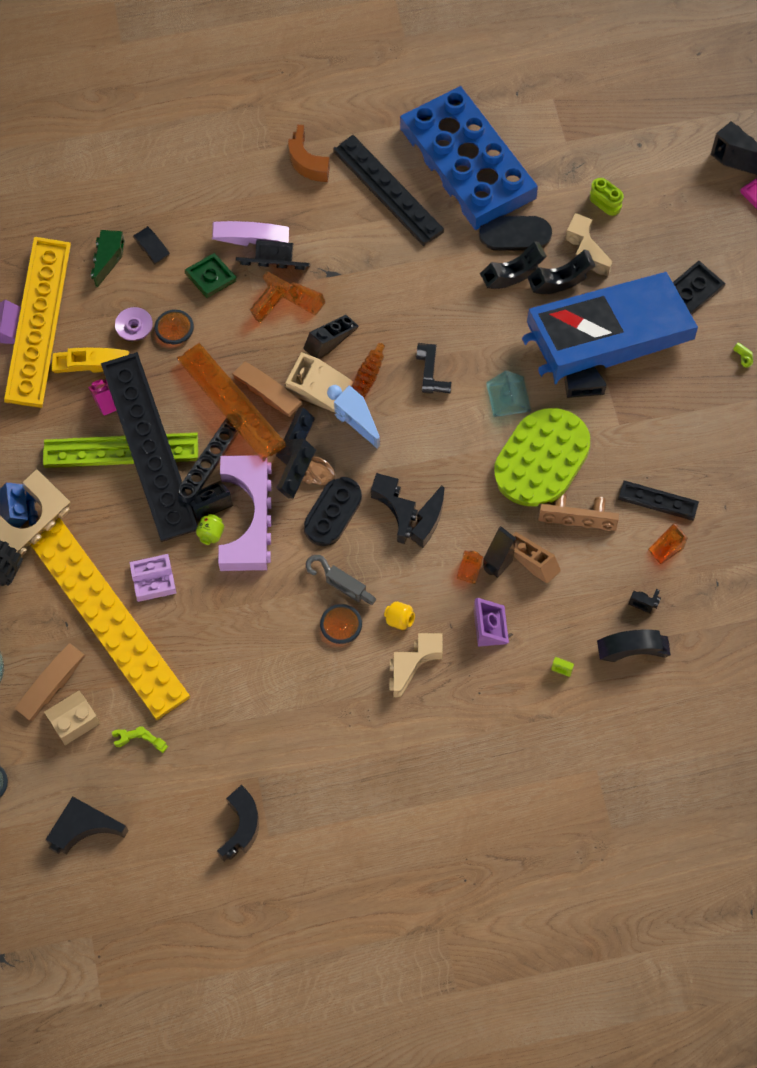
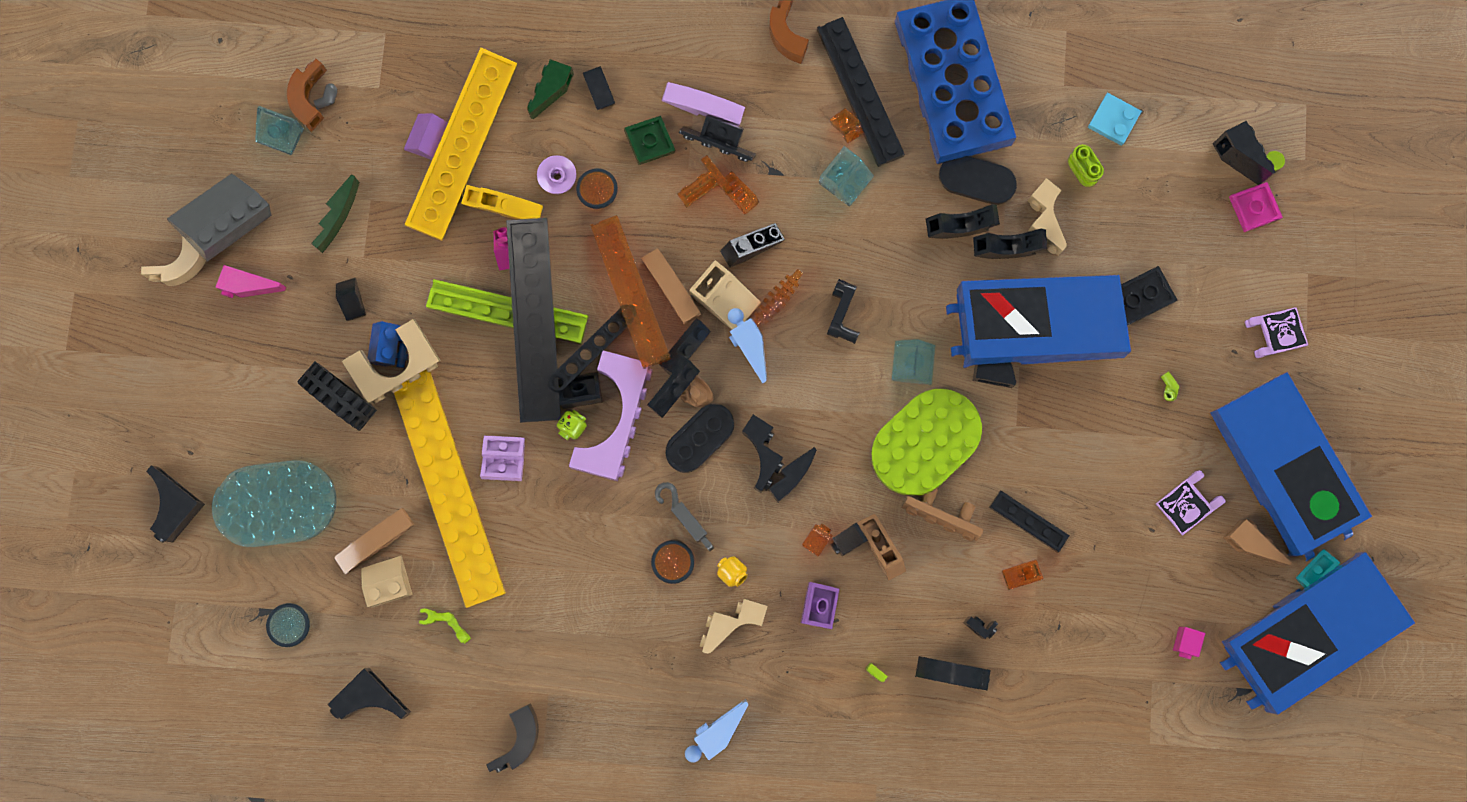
camera: 15 degrees right, 15 degrees up
none -> light blue slope [685,699,748,763]
none -> clear light blue slope [819,146,874,207]
none -> clear orange bracket [830,108,863,143]
none -> medium azure plate [1088,92,1142,146]

